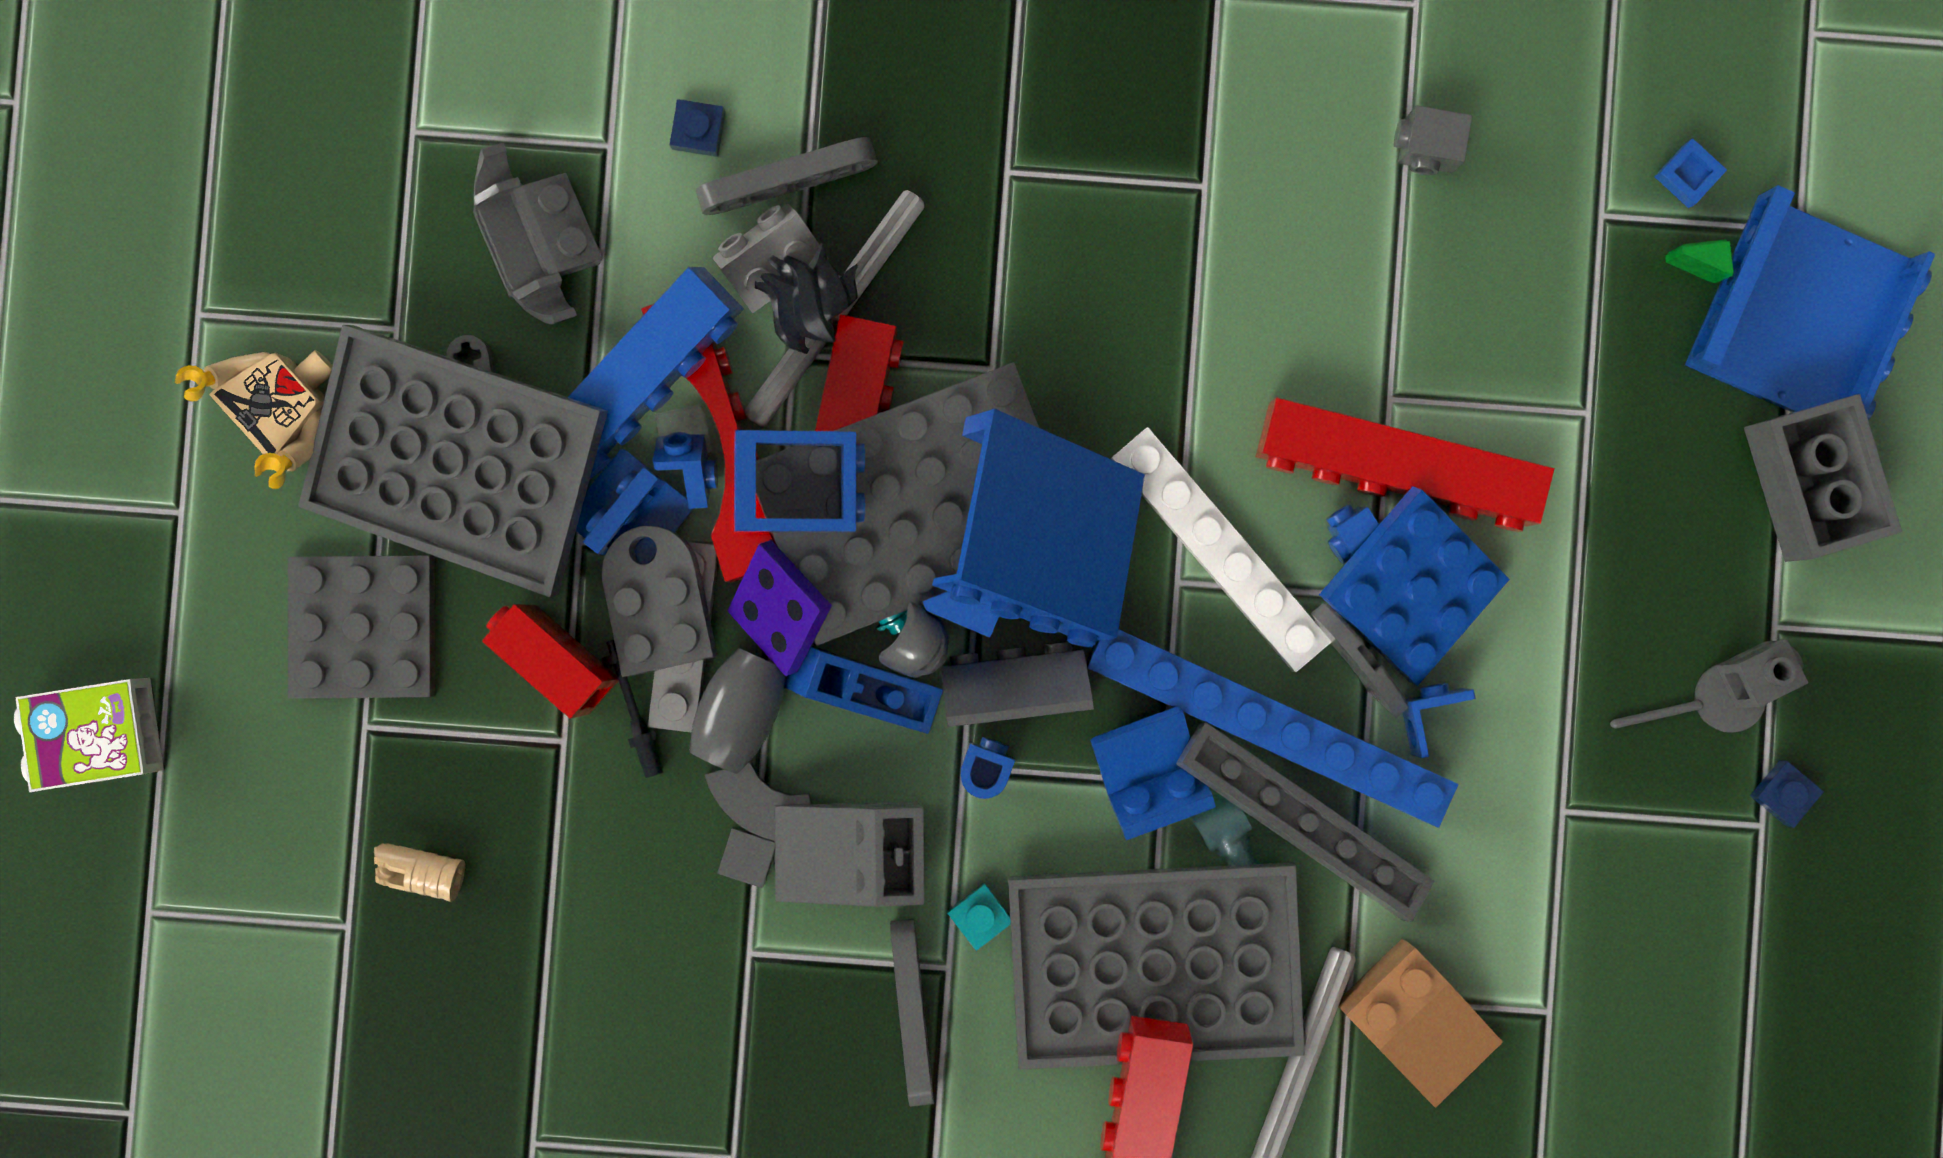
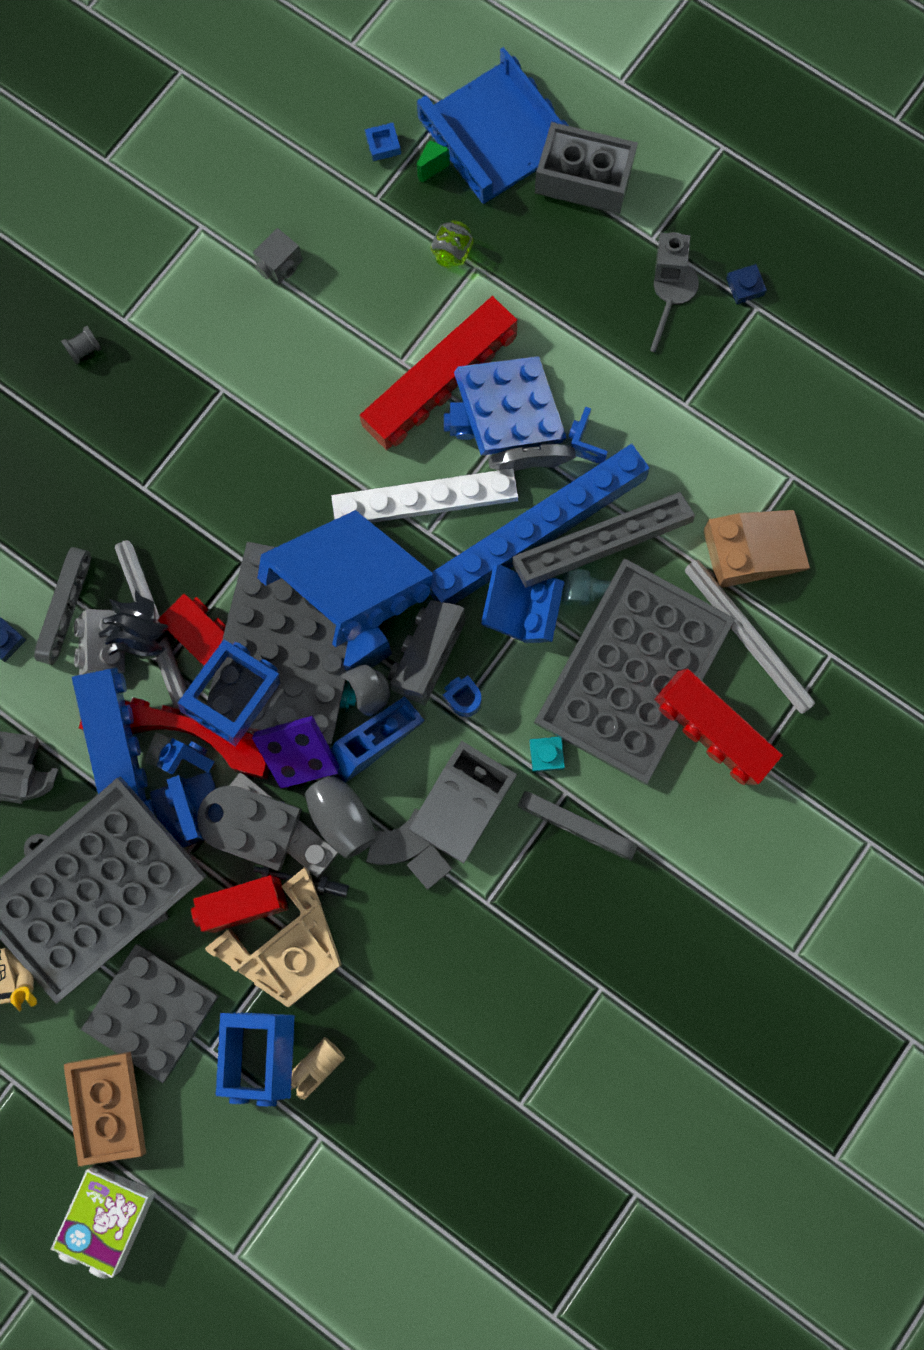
camera: 50 degrees left, 10 degrees down
none -> medium nougat plate [63,1052,146,1166]
none -> tan wing [205,868,342,1007]
none -> blue window [216,1012,295,1106]
none -> head [430,221,474,268]

